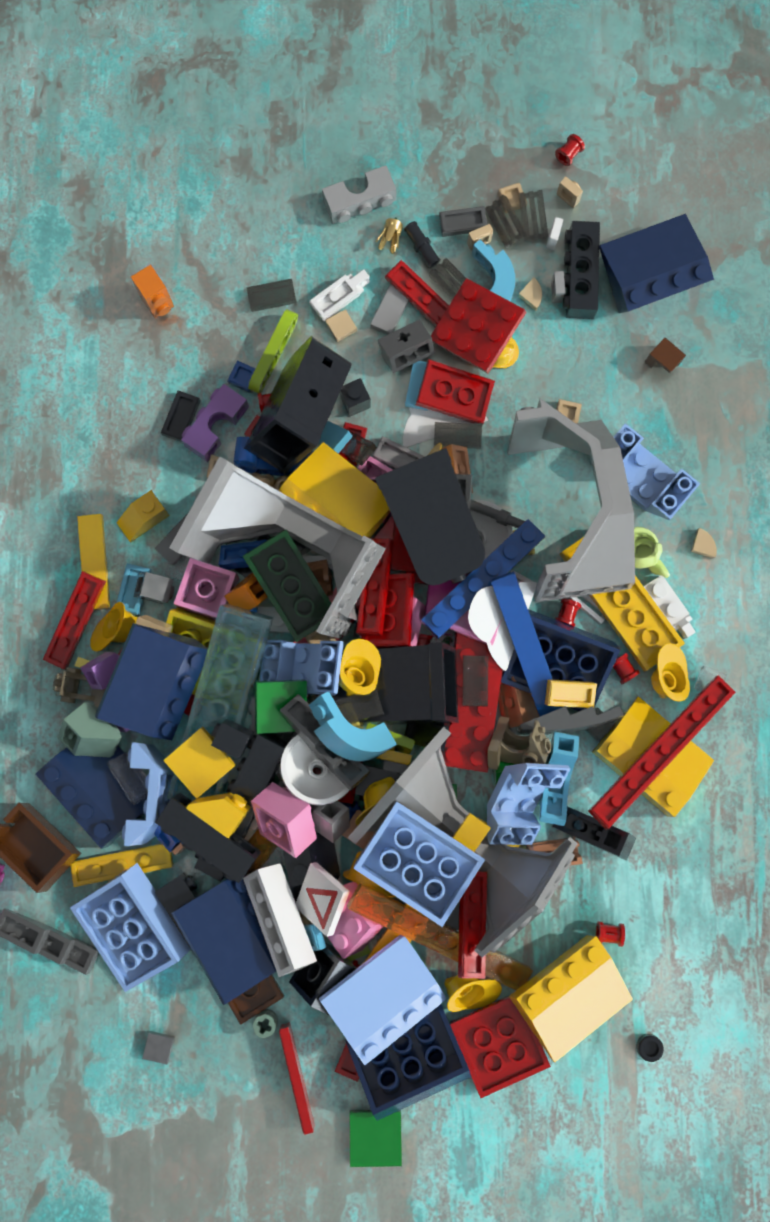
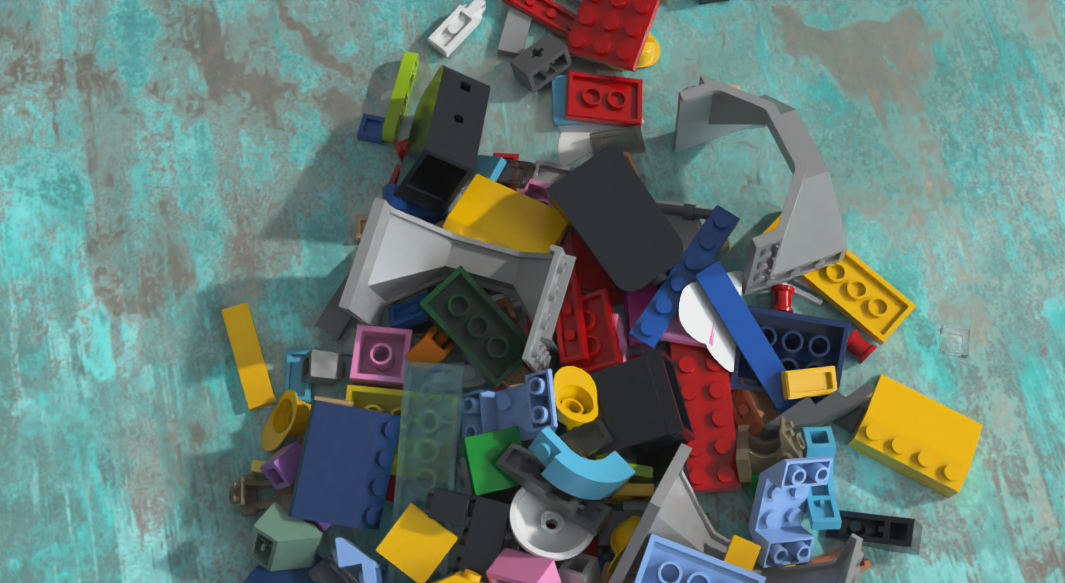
camera: 10 degrees left, 10 degrees down
red tile [43,571,106,670] -> none
yellow slope [116,490,170,543] -> none
orange brick [131,264,174,318] -> none
black tile [161,390,201,442] -> none
medium lavender arch [181,384,249,462] -> none
clear smoke tile [246,278,297,312] -> none
tan tile [325,309,357,342] -> none
black brick [340,378,371,417] -> none
clear smoke tile [462,655,488,707] -> none
red tile [588,675,736,830] -> none
light blue slope [614,423,700,520] -> none
yellowish green hair [634,527,670,578] -> none
white hinge [644,575,696,639] -> none
reddish brown panel [645,338,686,373] -> none
yellow piece [651,643,690,702] -> none
tan tile [691,528,717,559] -> none

